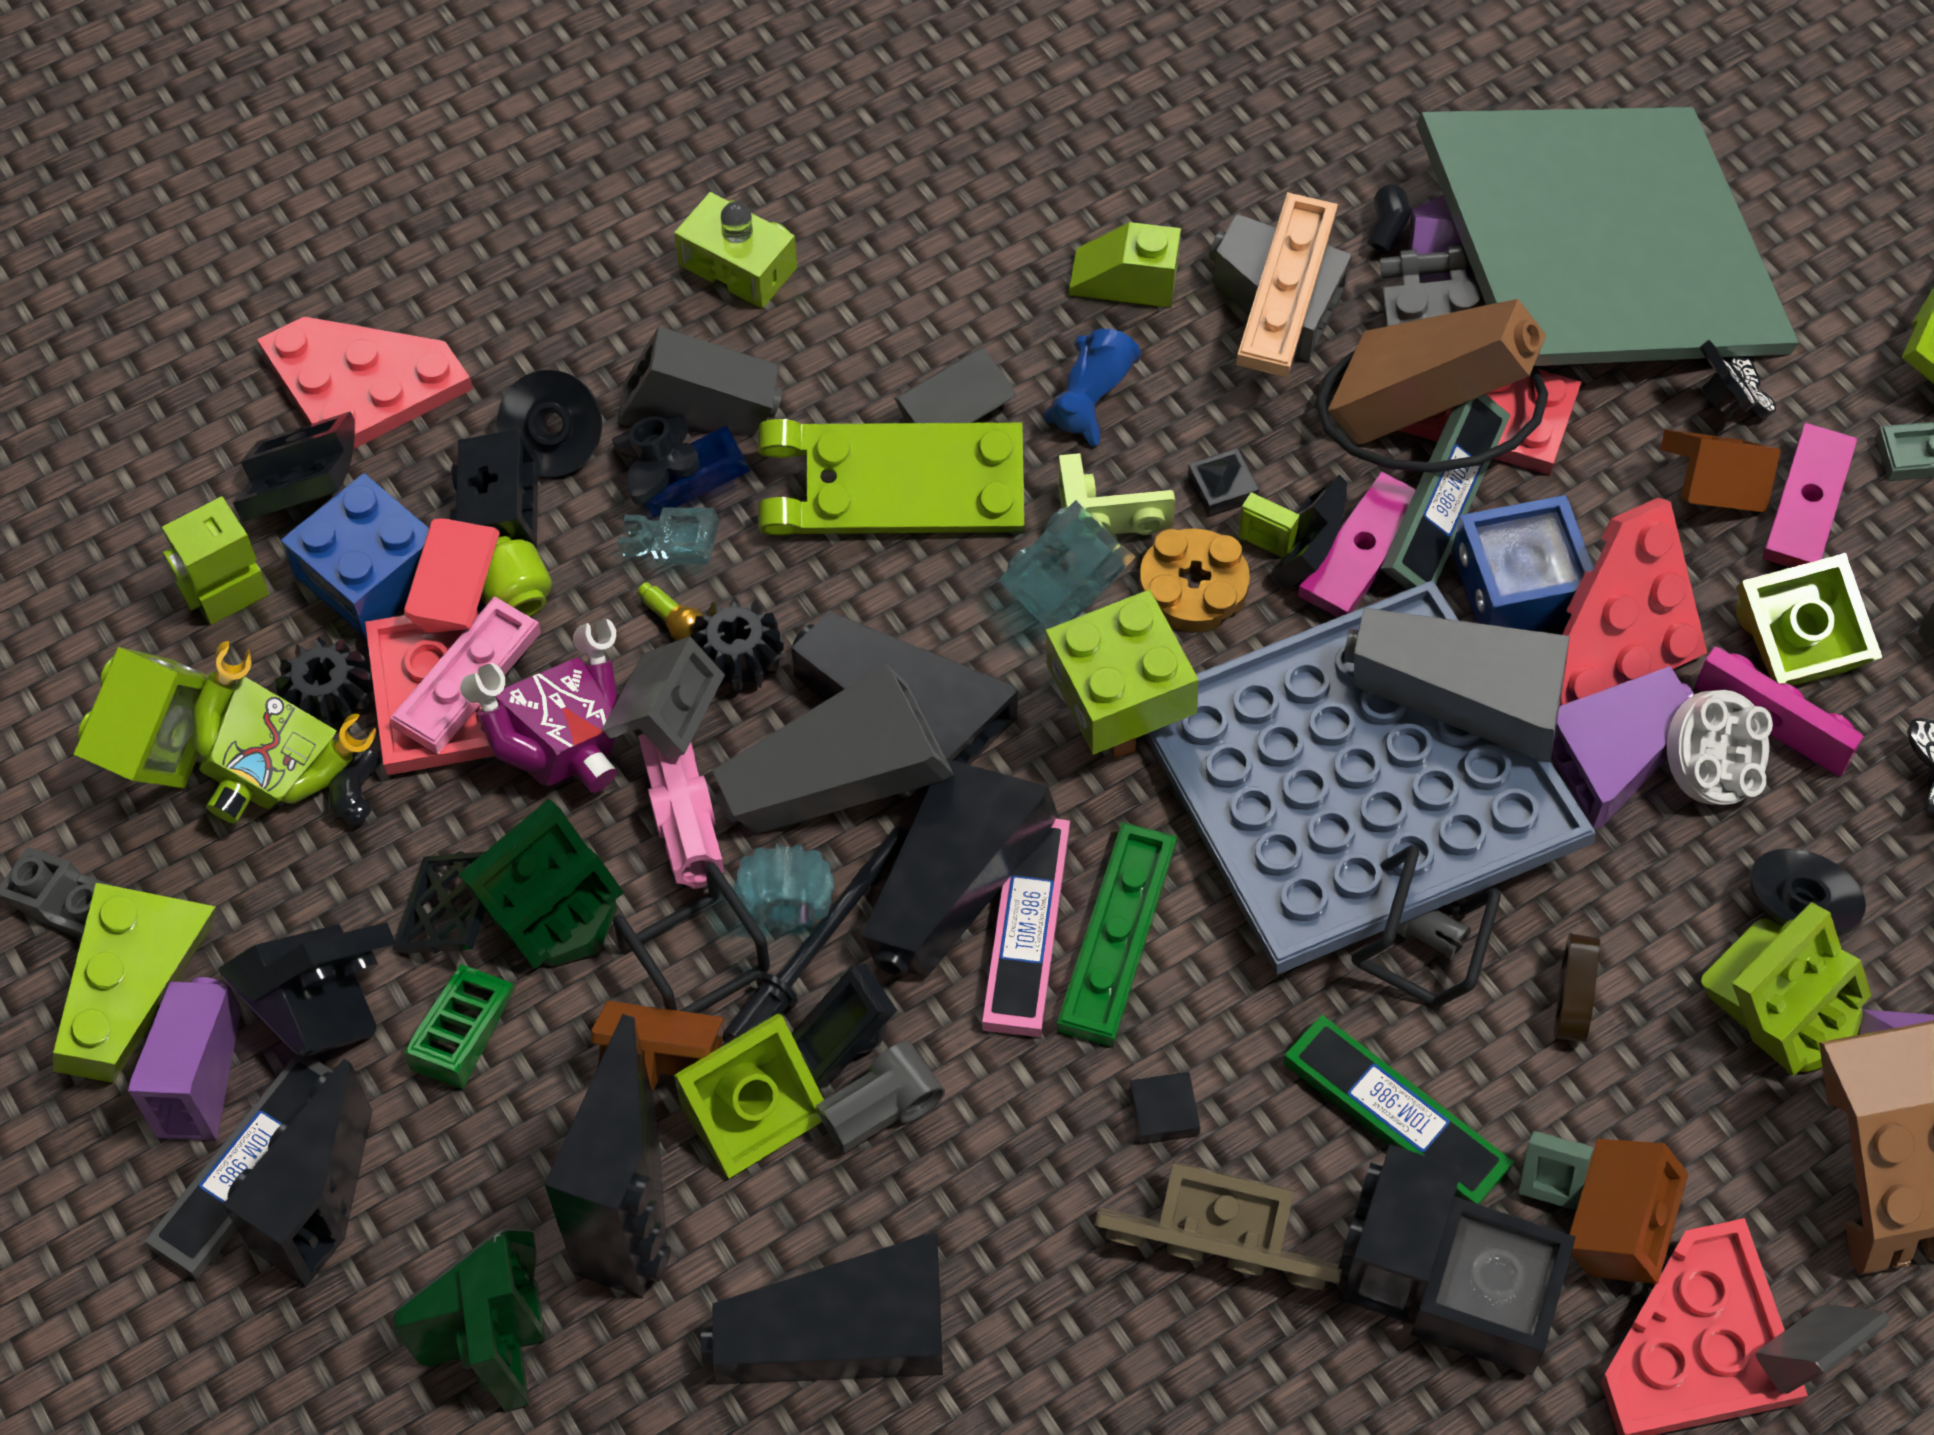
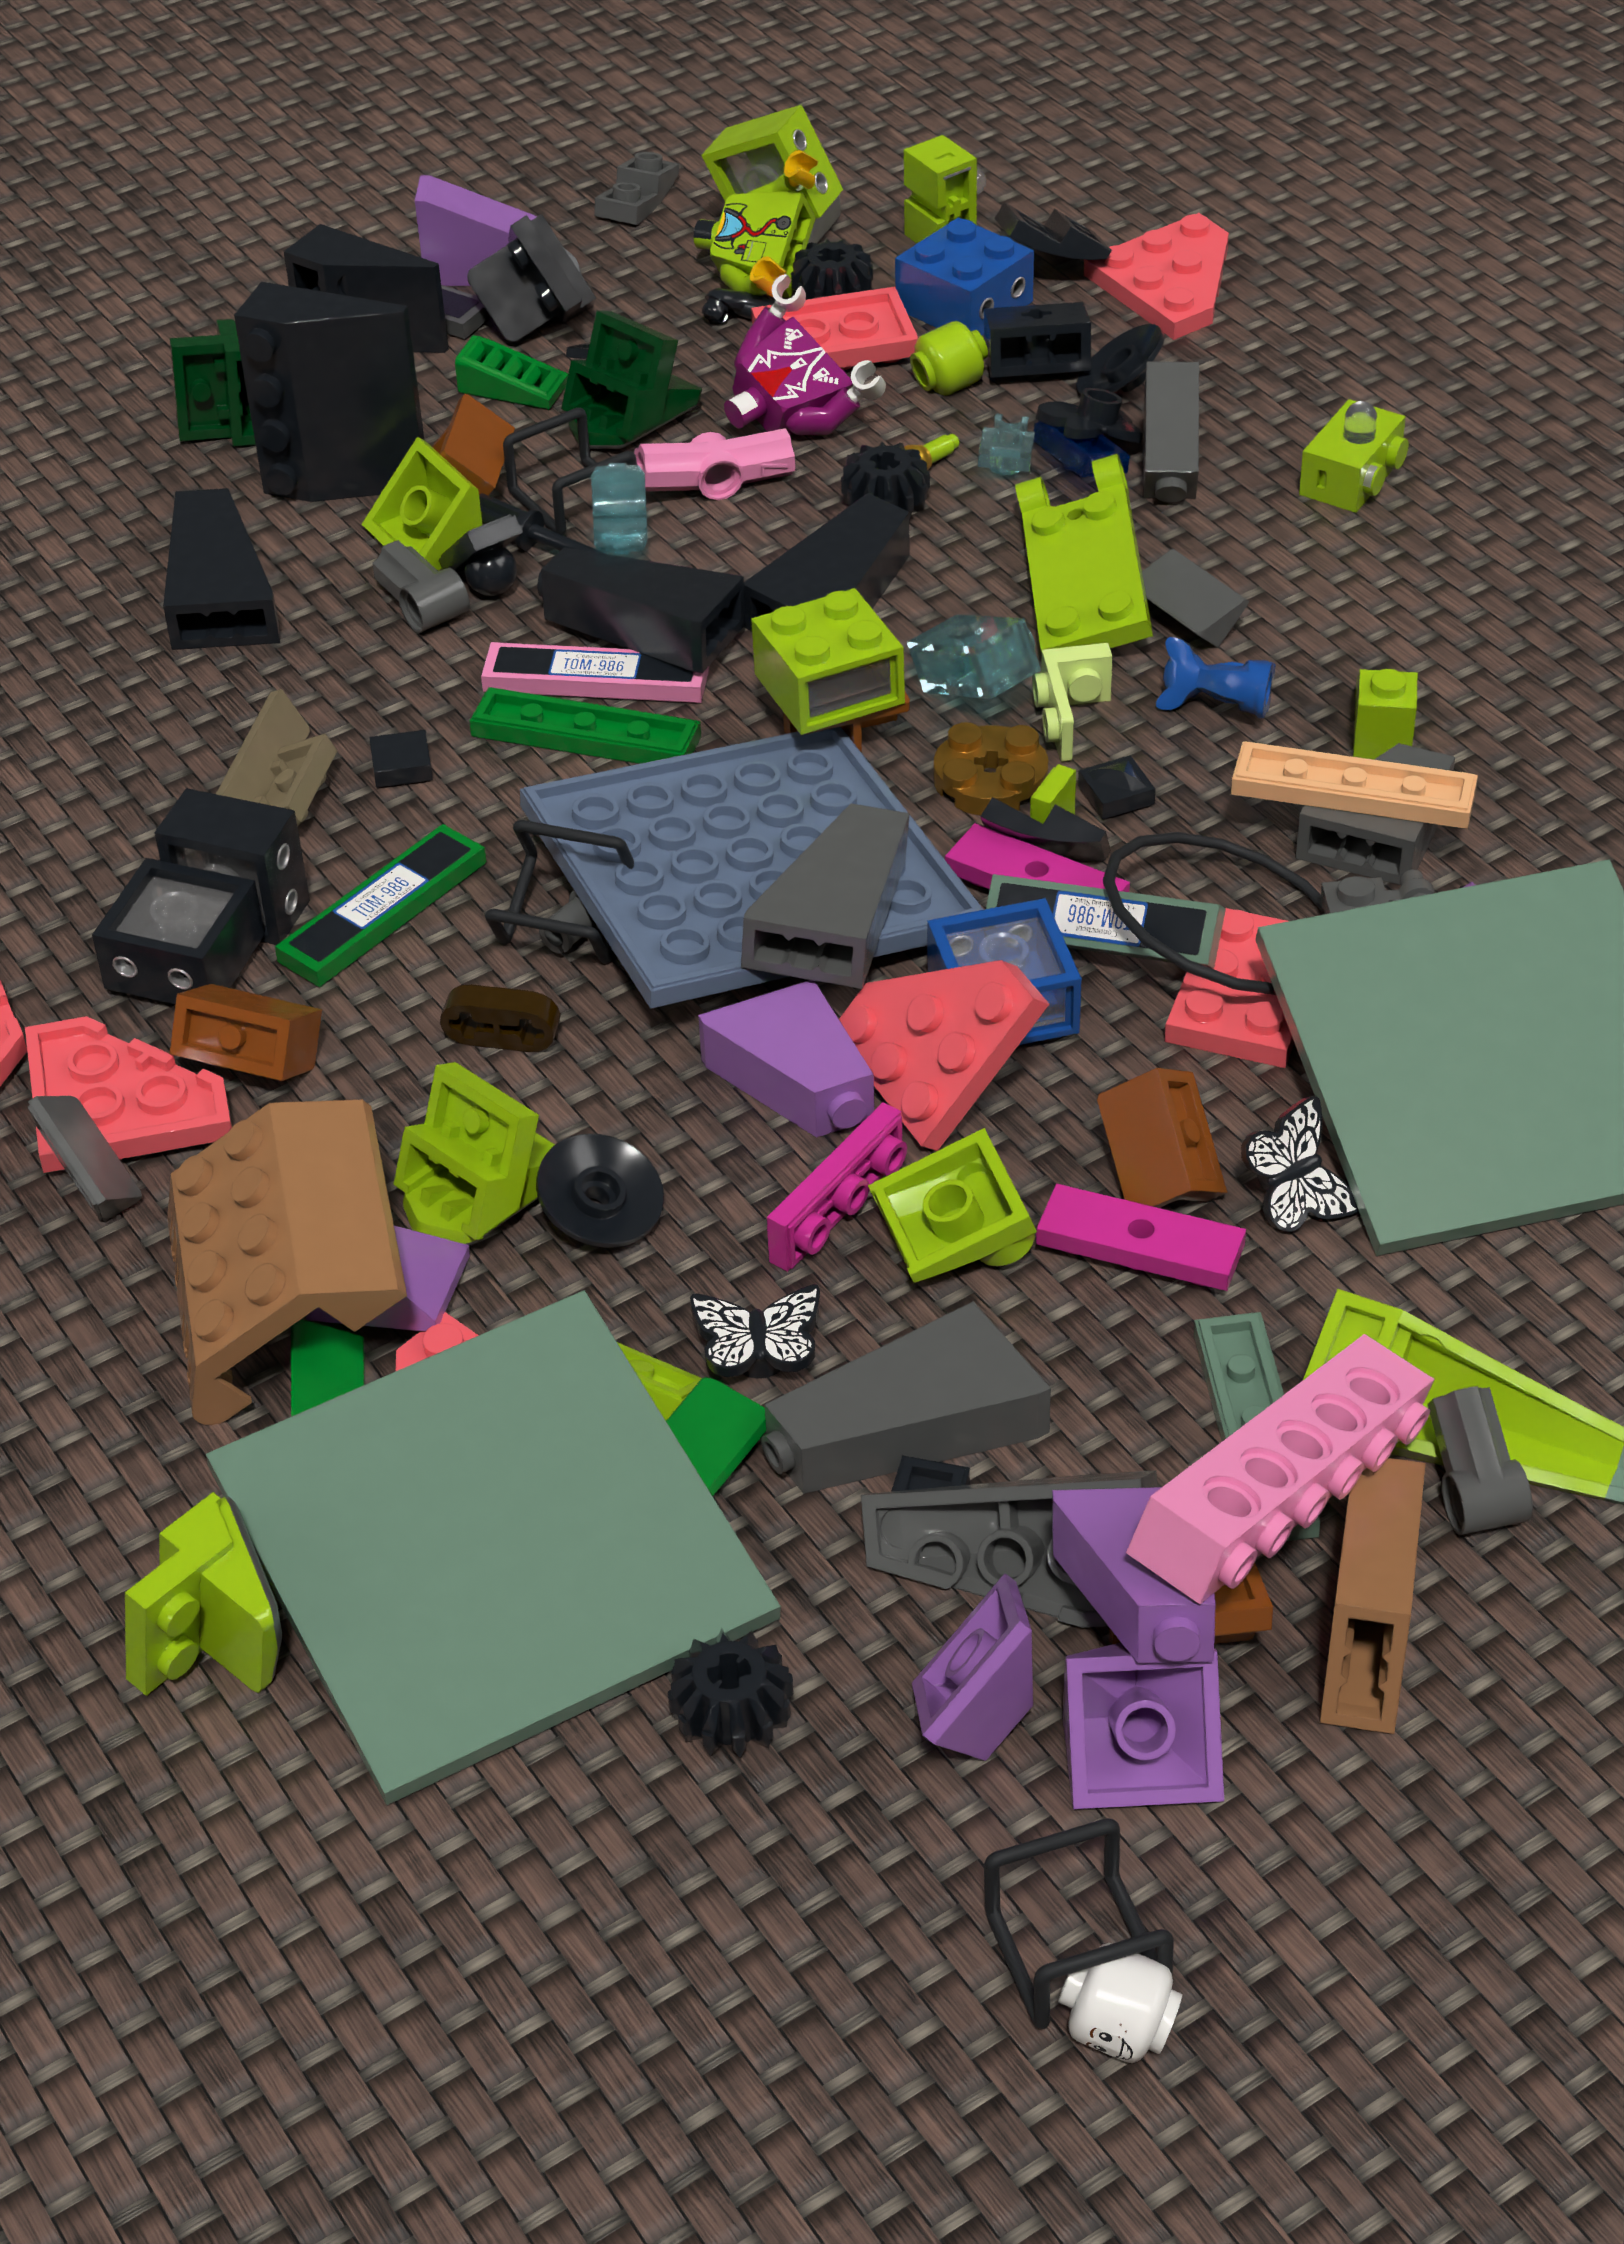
camera: 90 degrees right, 15 degrees down
lime wedge [53,883,216,1083] -> none
bright pink tile [390,597,541,755] -> none
coral slope [404,519,500,633] -> none
dark grey panel [602,636,725,760] -> none
dark grey slope [712,664,954,834] -> none
medium nougat slope [1328,299,1547,445] -> none
sand green tile [1519,1131,1594,1210] -> none
white tile [1667,690,1773,805] -> none

